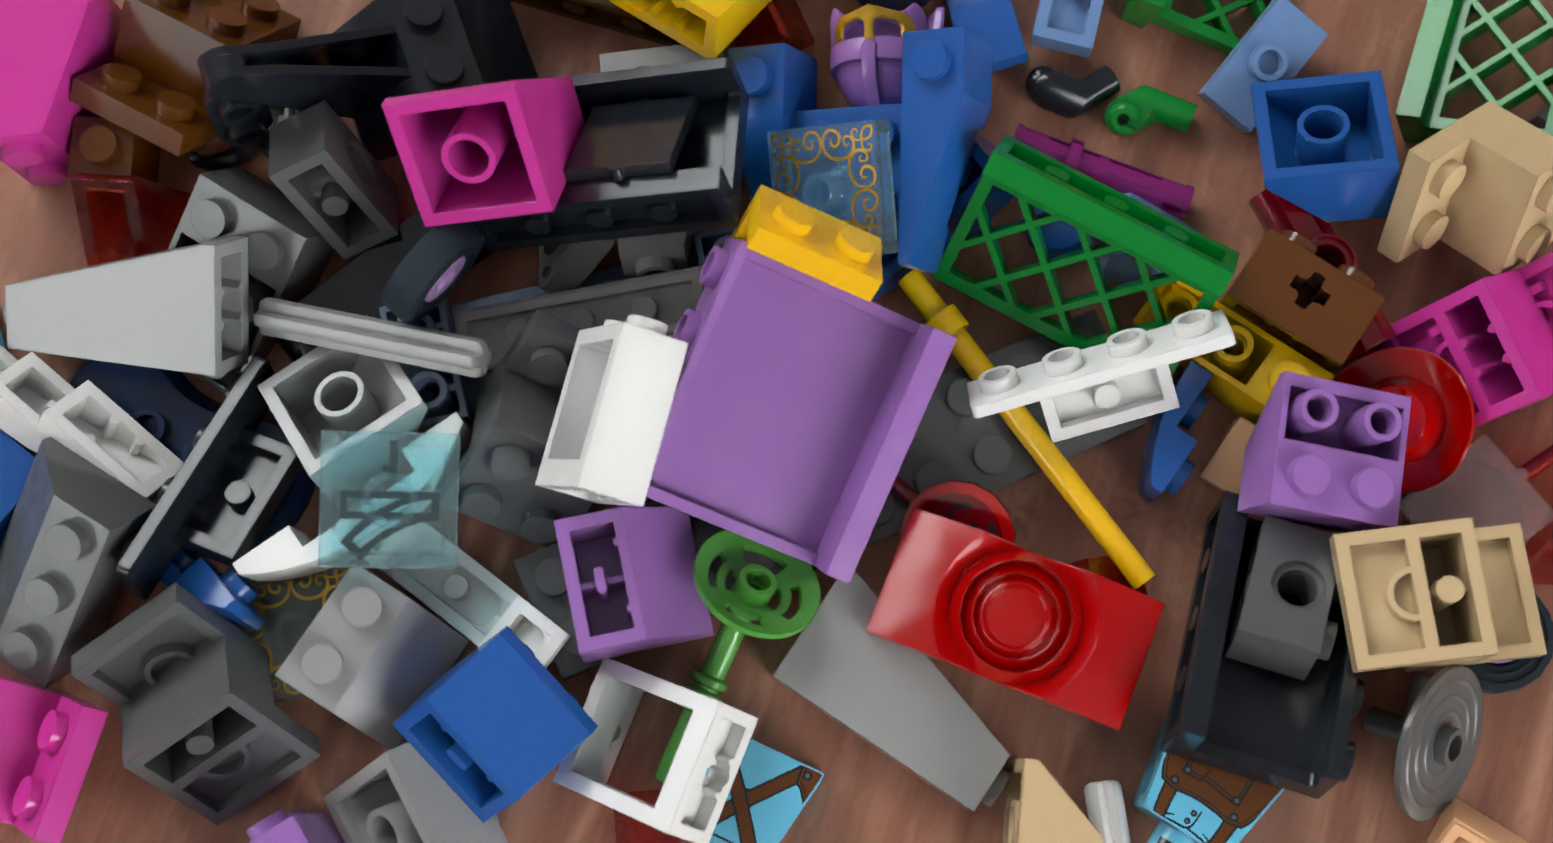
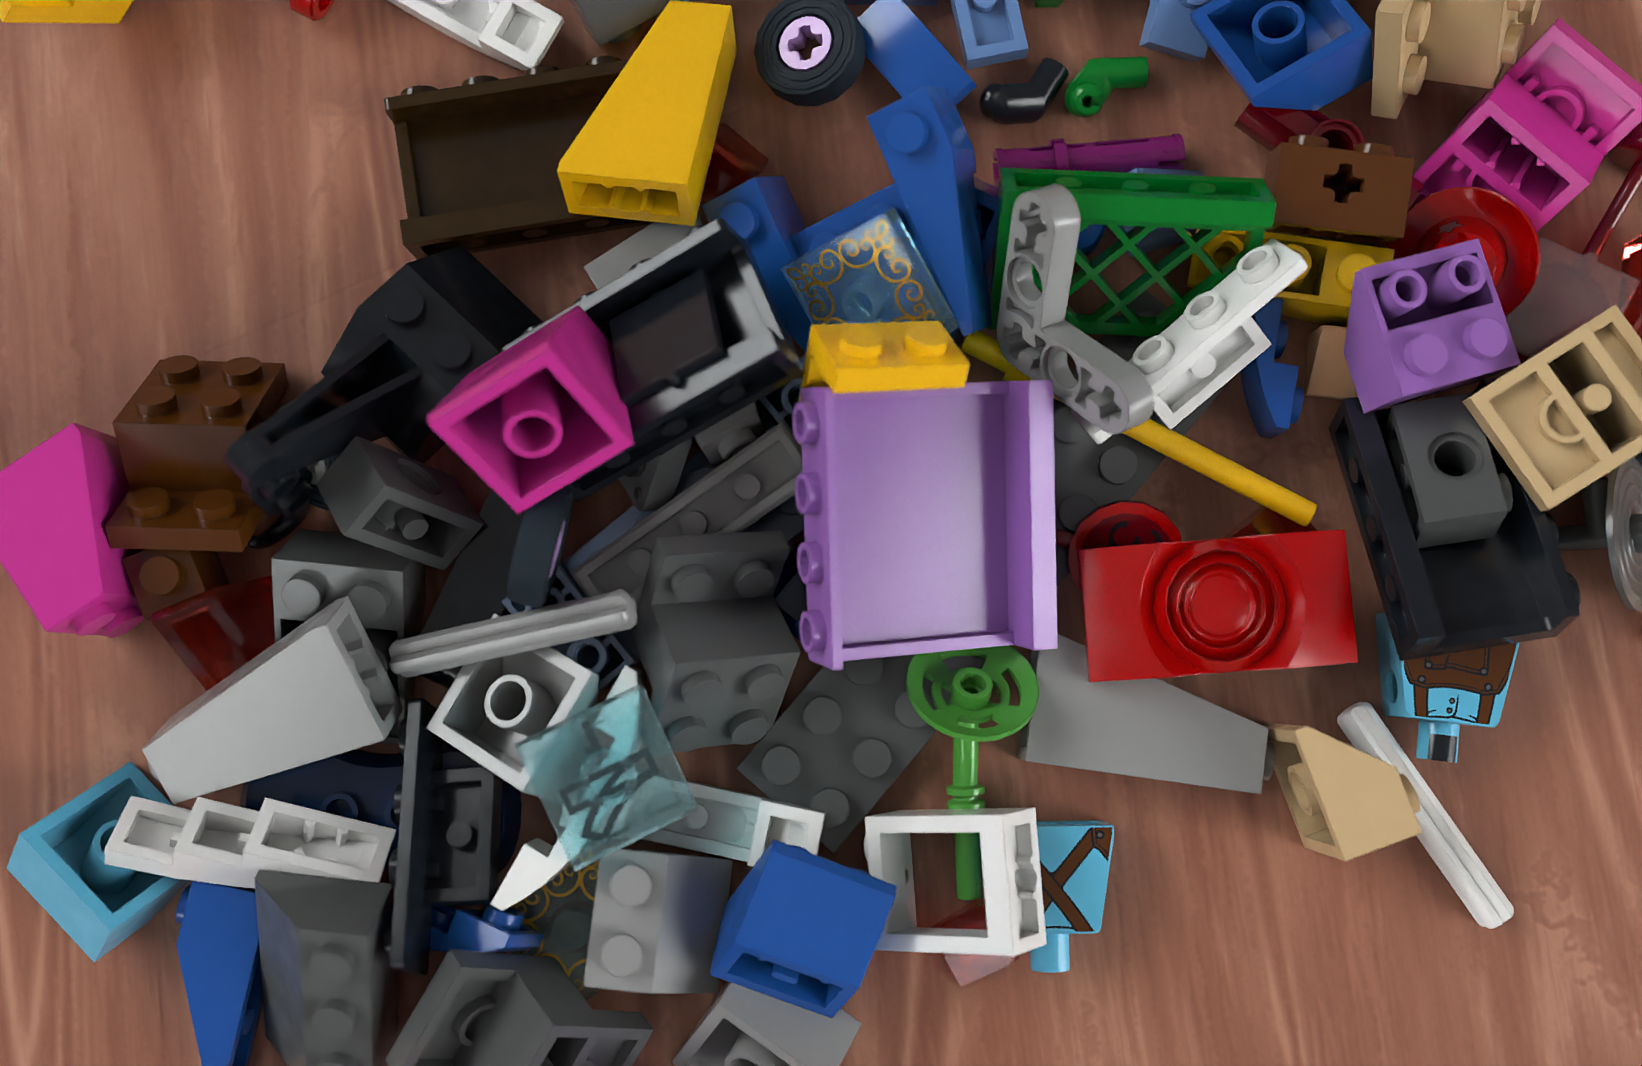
camera: 25 degrees left, 5 degrees up
white window [535,314,688,507] -> none
medium lavender slope [554,507,714,663] -> none
medium lavender helmet [830,3,945,107] -> none
none -> light grey beam [997,184,1154,434]

